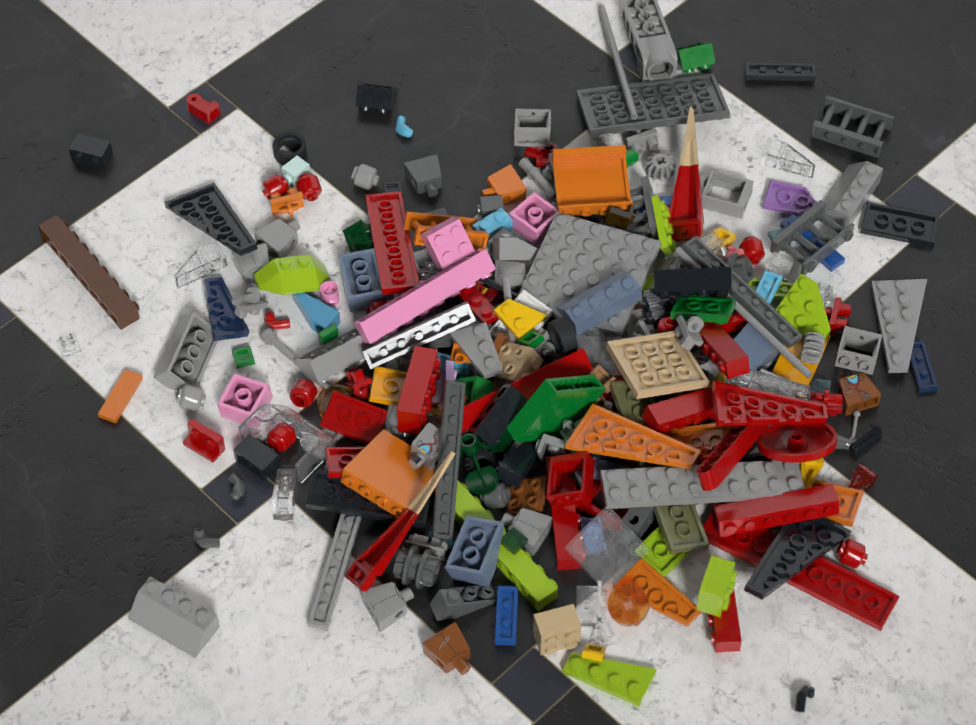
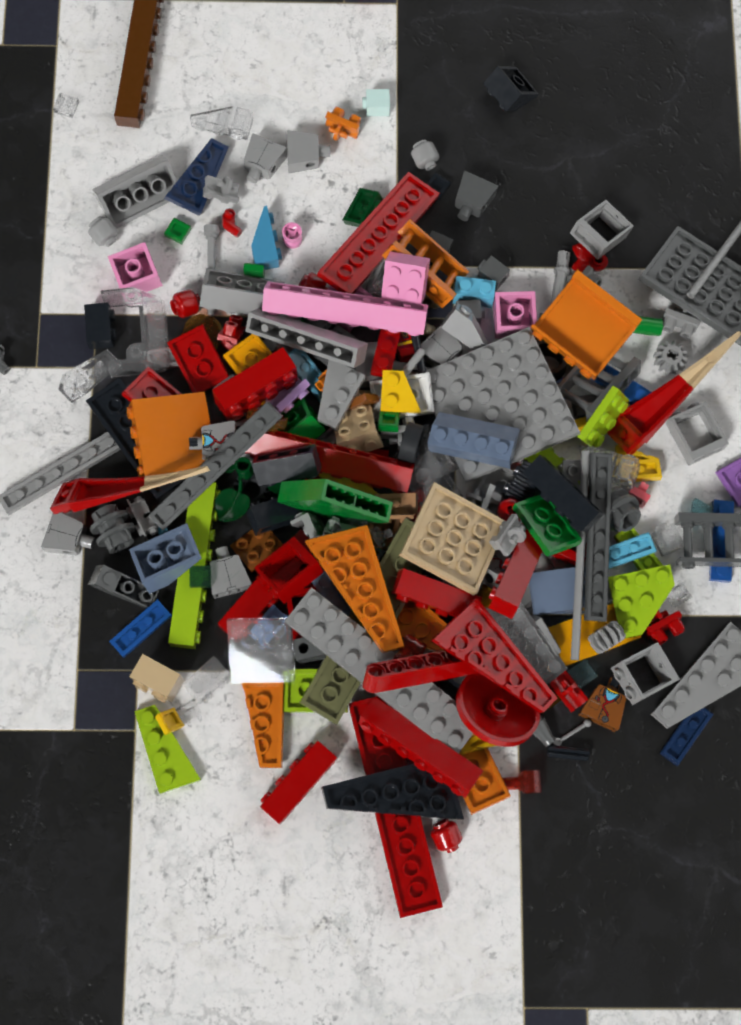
camera: 40 degrees right, 20 degrees up
orange tile [98,369,143,423] -> none
black wing [164,183,258,256] -> none
red bracket [183,419,226,463] -> none
dark grey arm [228,473,246,500] -> none
lime wedge [254,254,331,295] -> none
red head [262,174,289,199] -> none
red head [267,423,296,452] -> none
black tyre [272,132,307,165] -> none
red head [296,173,322,201] -> none
sand blue brick [338,248,386,312] -> none
medium azure arm [395,116,413,138] -> none
dark orange torso [423,622,471,675] -> none
dark grey head [480,482,511,508] -> none
orange torso [481,164,527,205] -> none
dark brown bracket [605,205,636,230] -> none
clear orange plate [607,584,650,626] -> none
lime brick [696,555,738,617] -> none
red head [739,236,765,265] -> none
black arm [794,685,815,713] -> none

